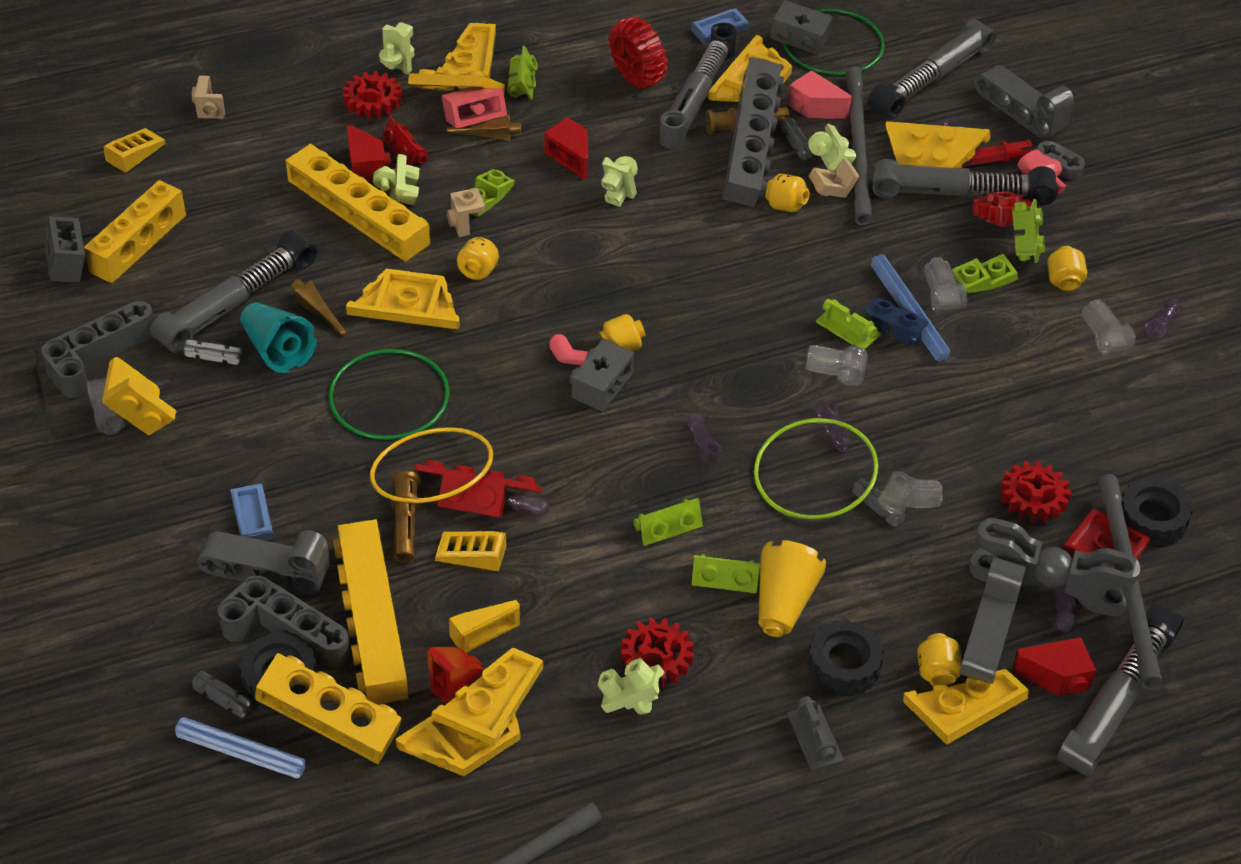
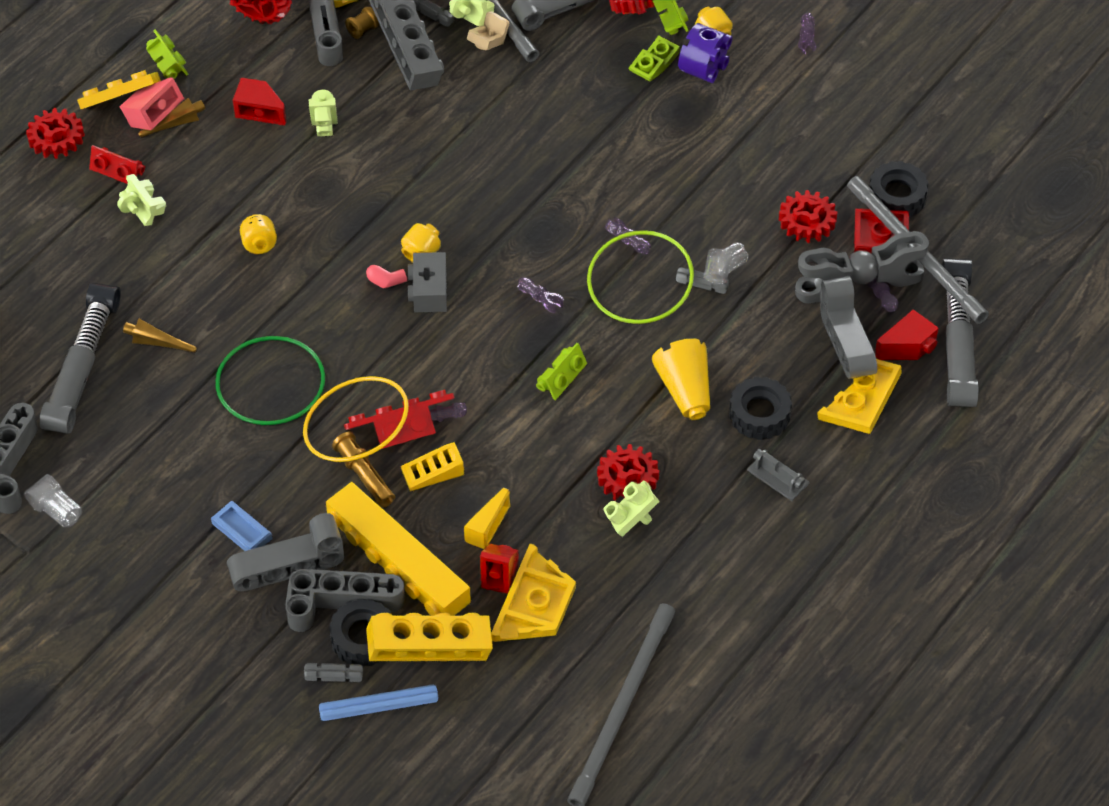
camera: 30 degrees left, 5 degrees up
yellow bracket [102,357,176,436] -> none
dark grey axle [183,339,243,365] -> none
teal cone [240,302,317,373] -> none
yellow brick [286,144,430,262] -> none
yellow wing [346,269,460,330] -> none
red slope [347,125,391,182] -> none
yellowish green hips [379,22,415,75] -> none
yellow wing [432,647,543,746] -> none
yellow wing [435,23,496,78] -> none
tan bracket [447,188,485,237] -> none
lime slope [471,169,515,217] -> none
lime hinge [691,554,760,593] -> none
yellow head [765,174,809,212] -> none
clear piece [805,345,869,386] -> none
lime hinge [816,299,881,351] -> none
dark blue hinge [863,298,928,346] -> none
medium blue axle [871,254,950,362] -> none
yellow head [917,633,962,686] -> none
clear piece [923,257,967,312] -> none
clear piece [1081,299,1136,356] -> none
none -> dark purple brick [678,23,733,83]

